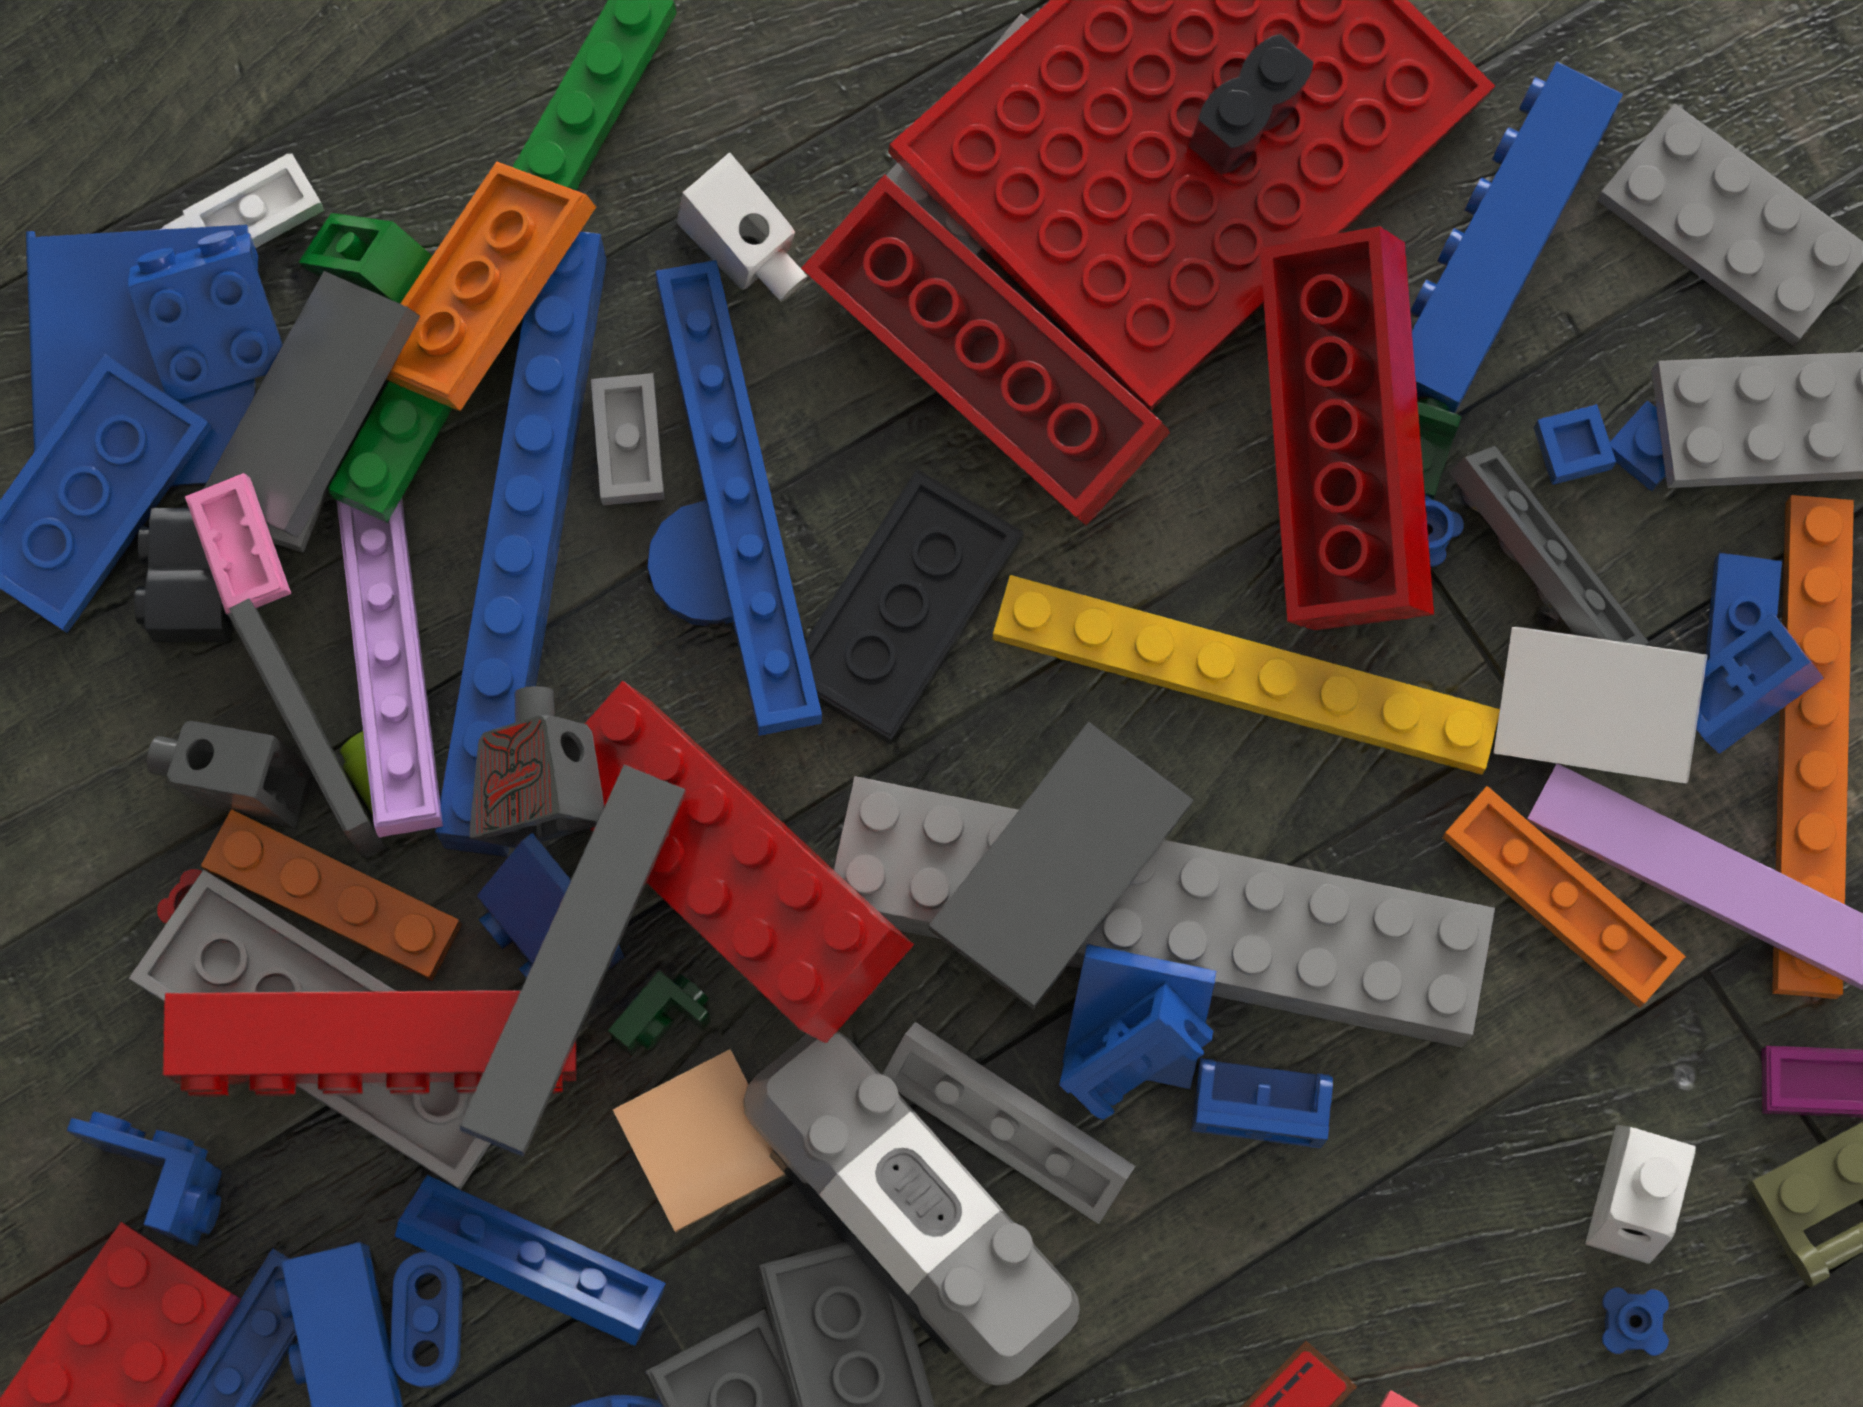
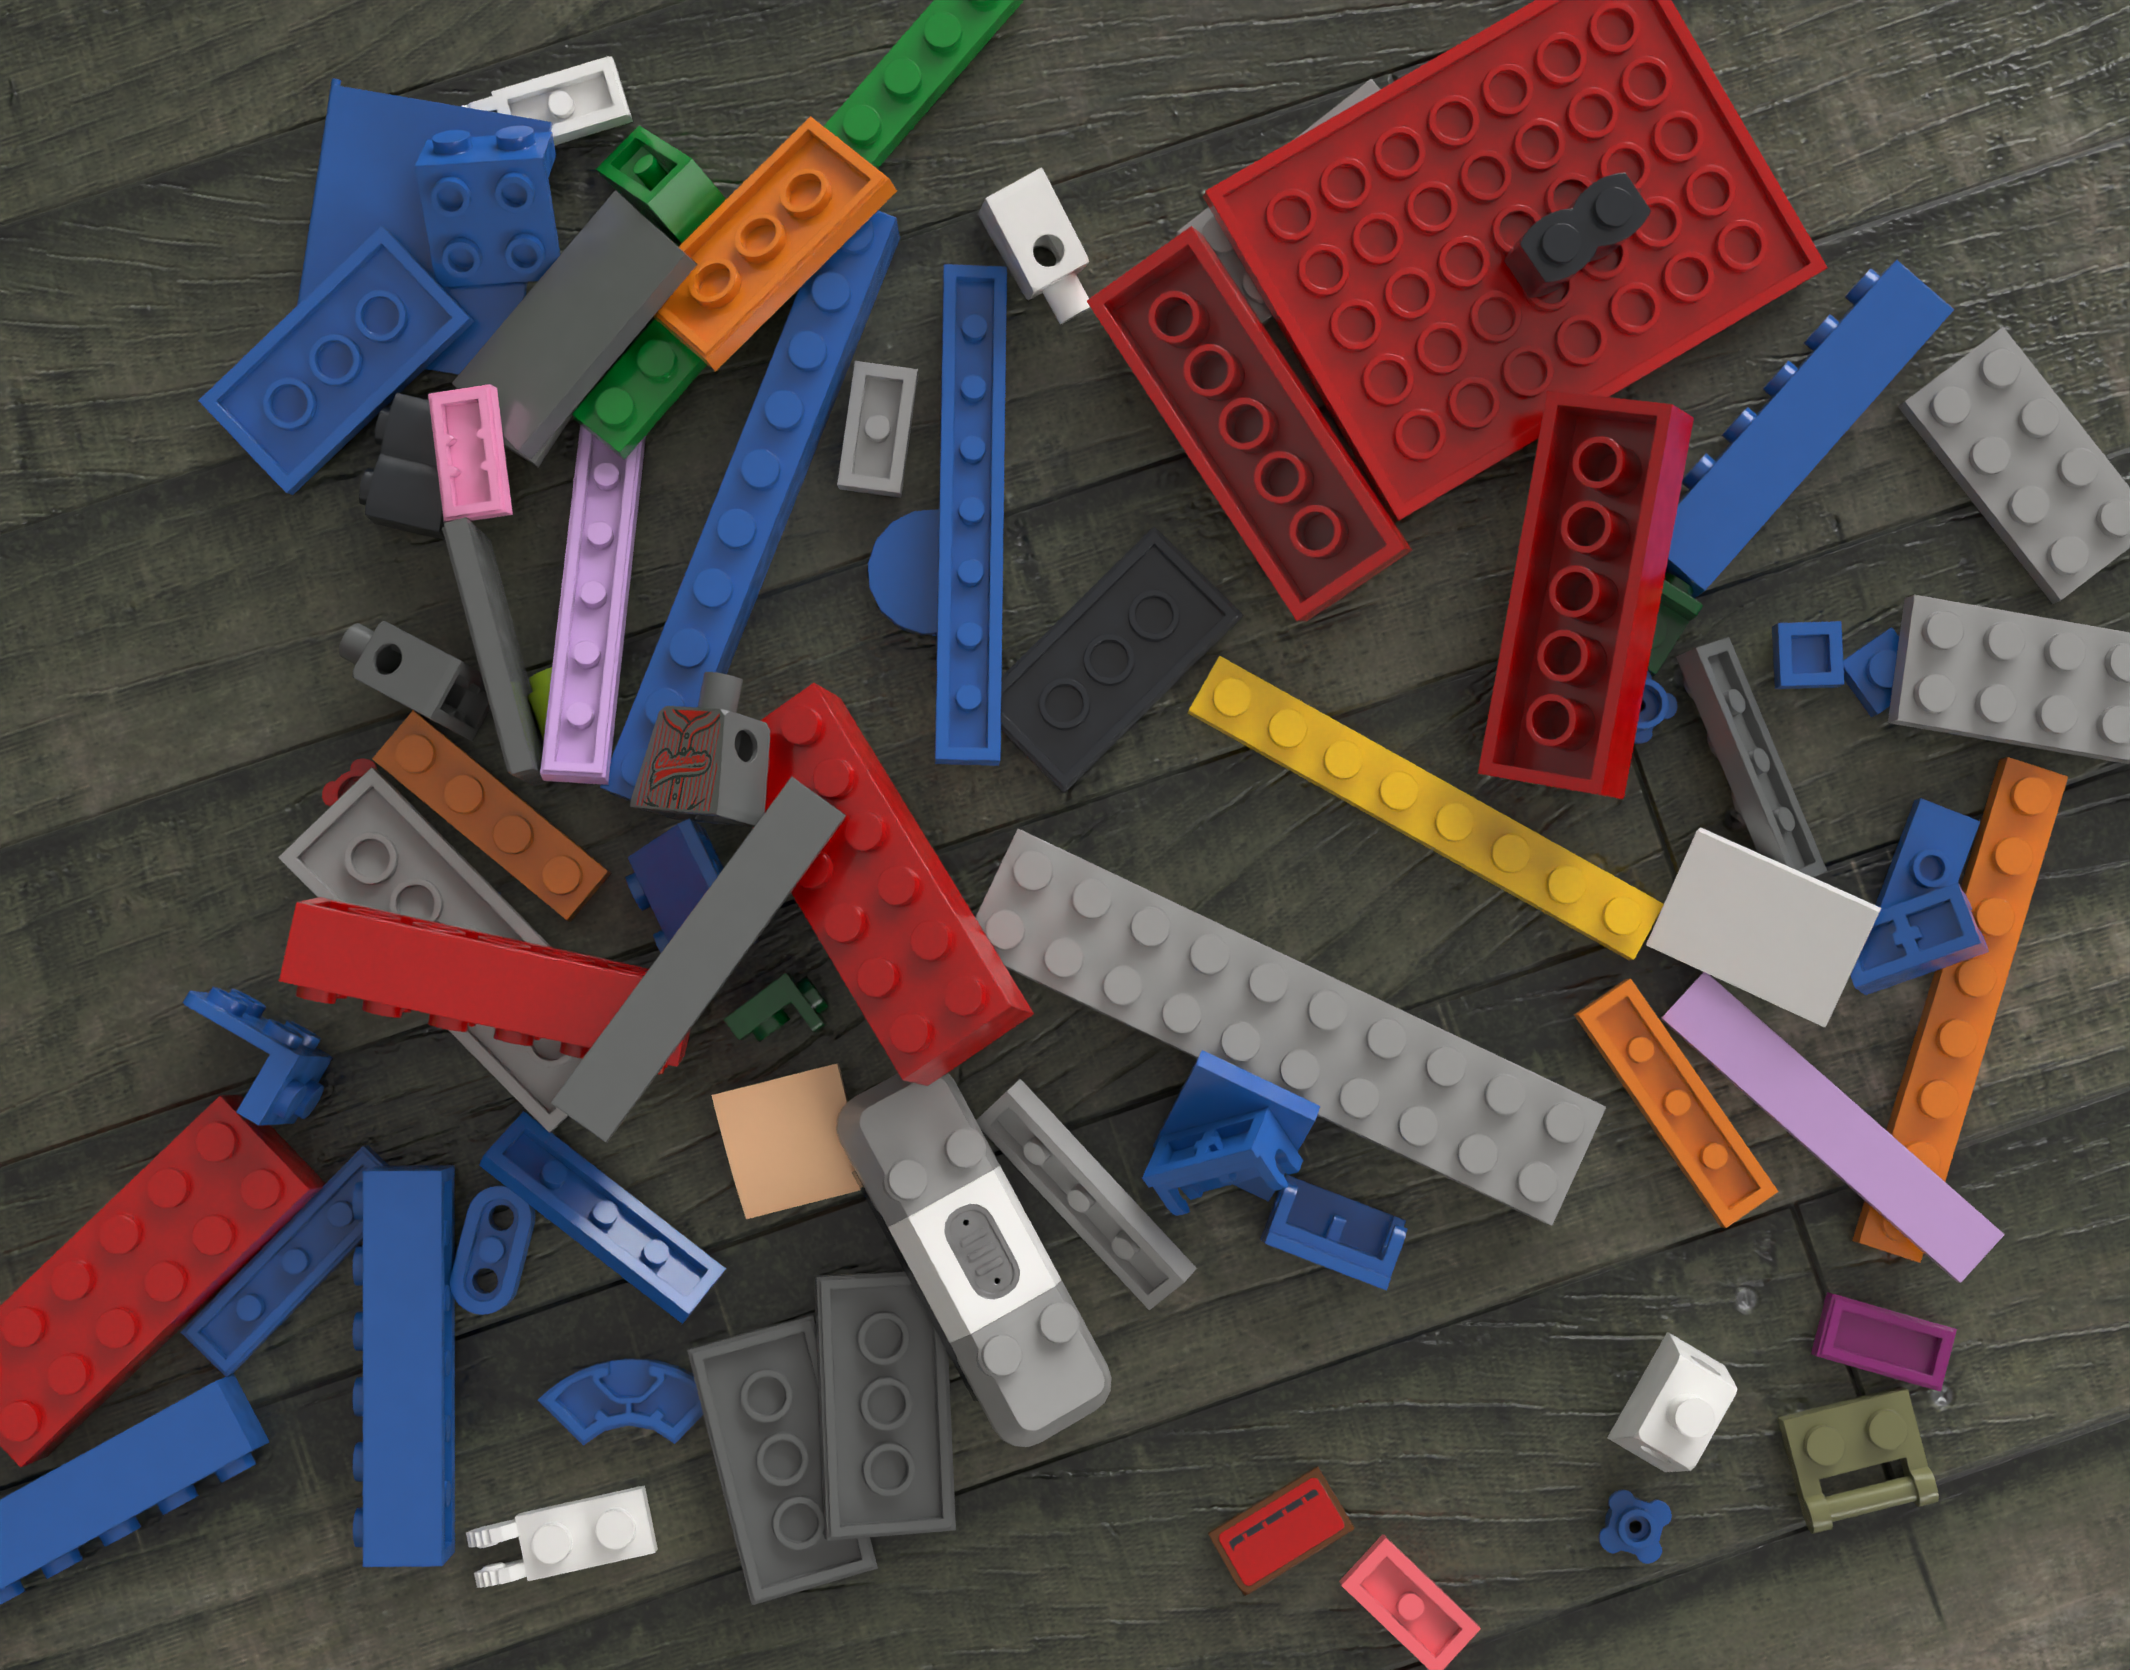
camera: 10 degrees right, 10 degrees up
dark grey tile [929,722,1193,1009] -> none

